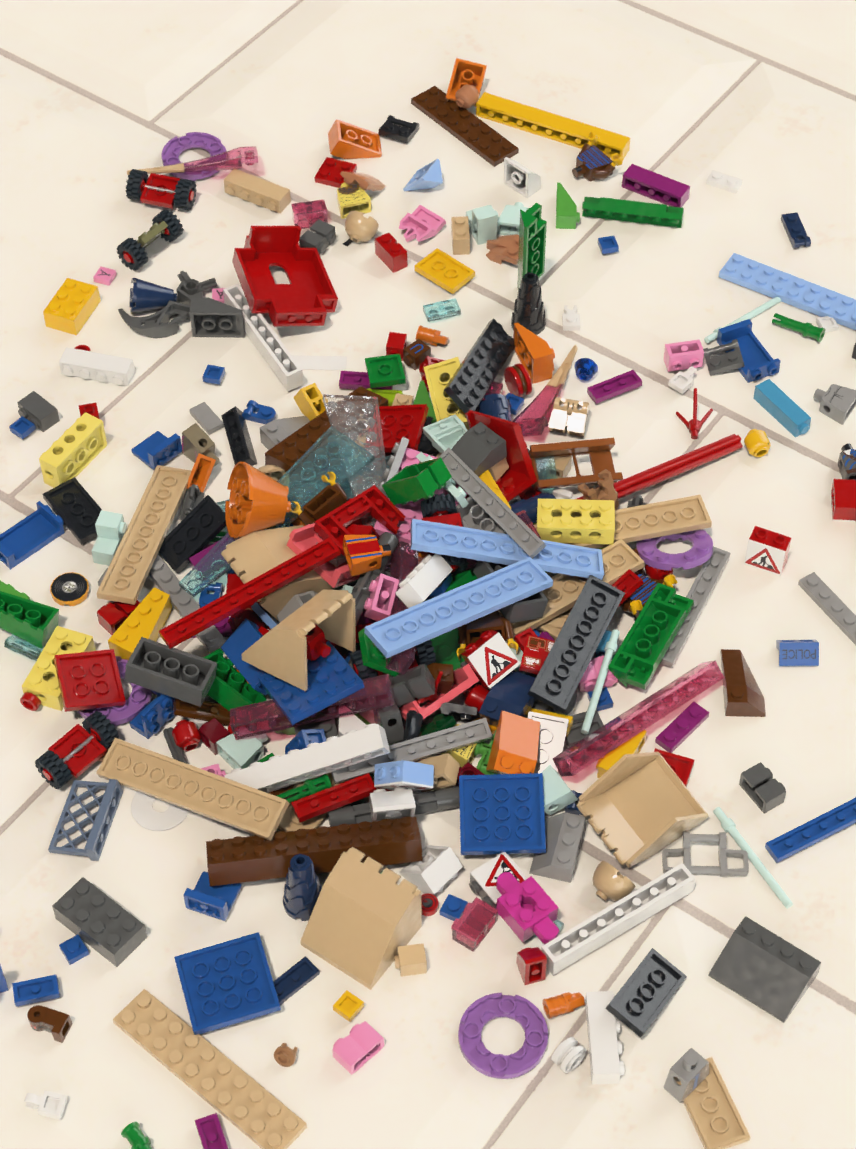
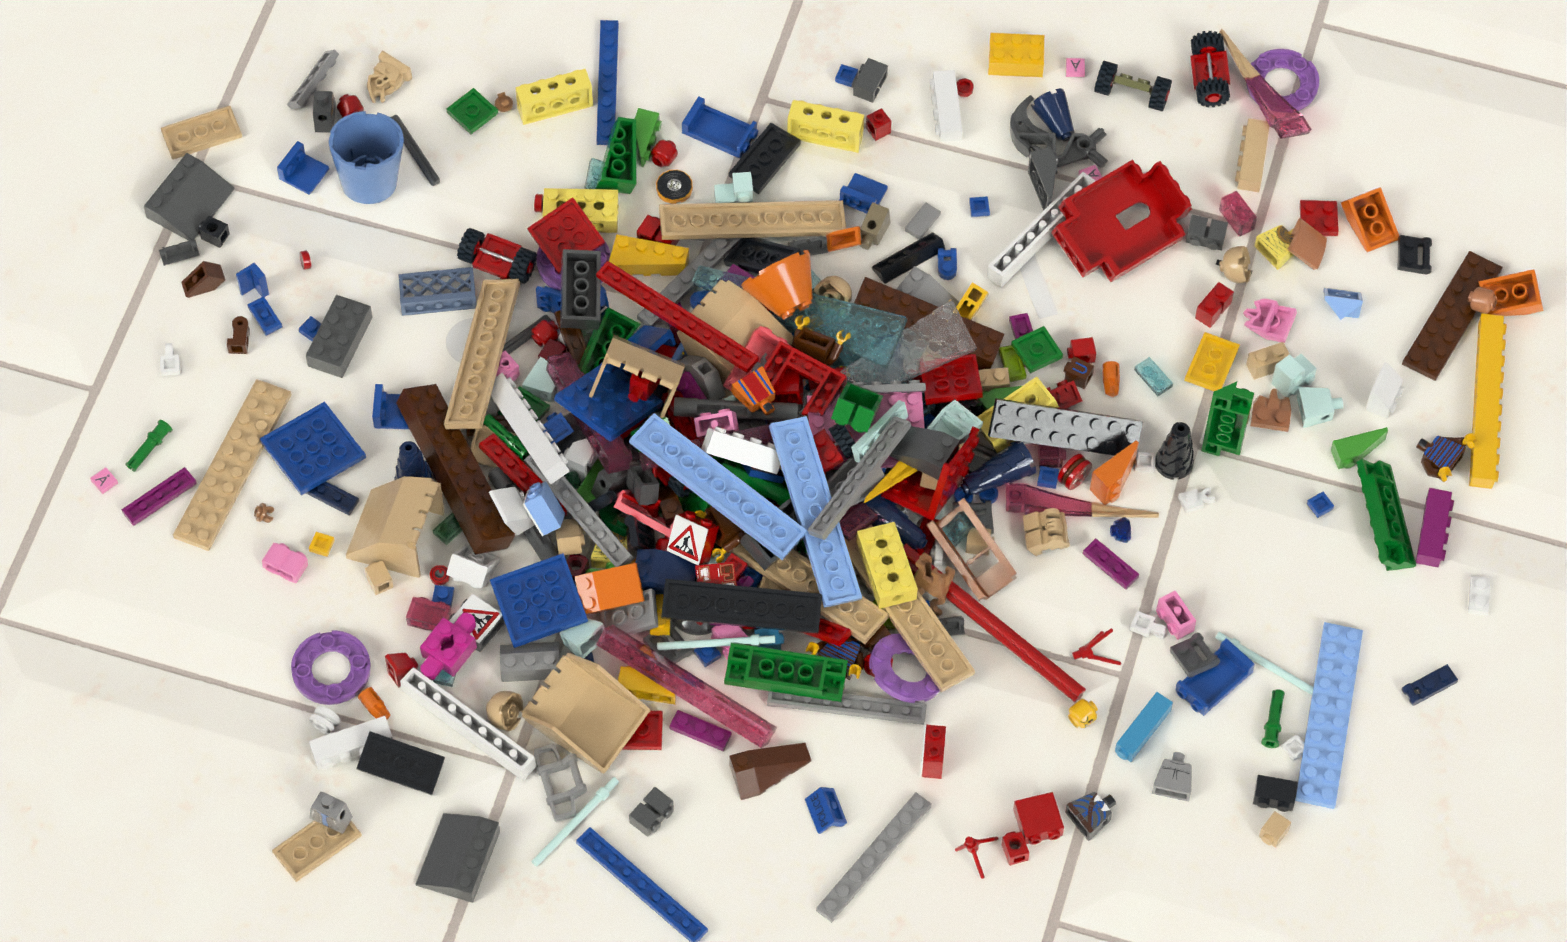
camera: 70 degrees right, 10 degrees up
none -> red head [651,140,678,167]

